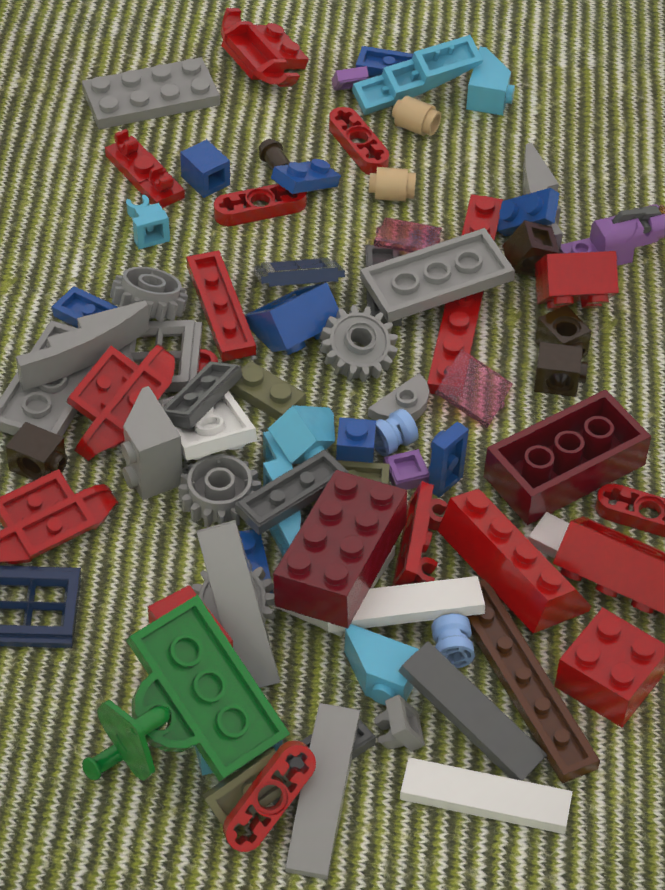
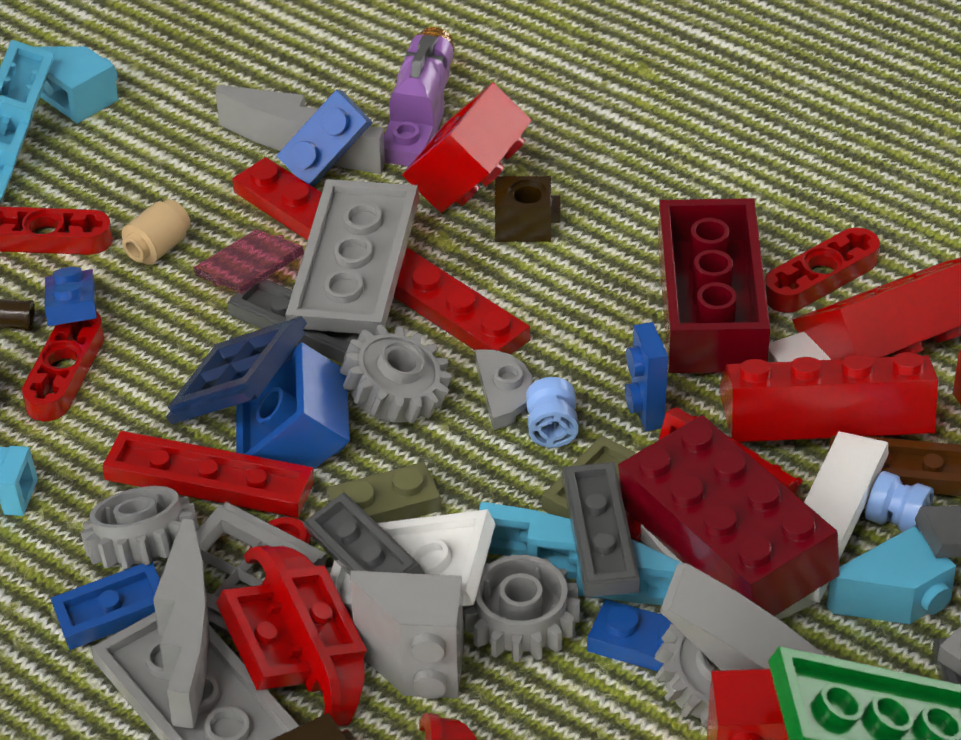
camera: 55 degrees left, 5 degrees down
medium azure slope [268,405,335,464] -> none
blue brick [336,417,376,463] -> none
medium lavender tile [383,449,429,490] -> none
tan brick [392,96,441,136] -> none
clear pink piece [435,349,513,428] -> none
dark brown brick [503,220,560,277] -> none
dark brown brick [534,342,588,397] -> none

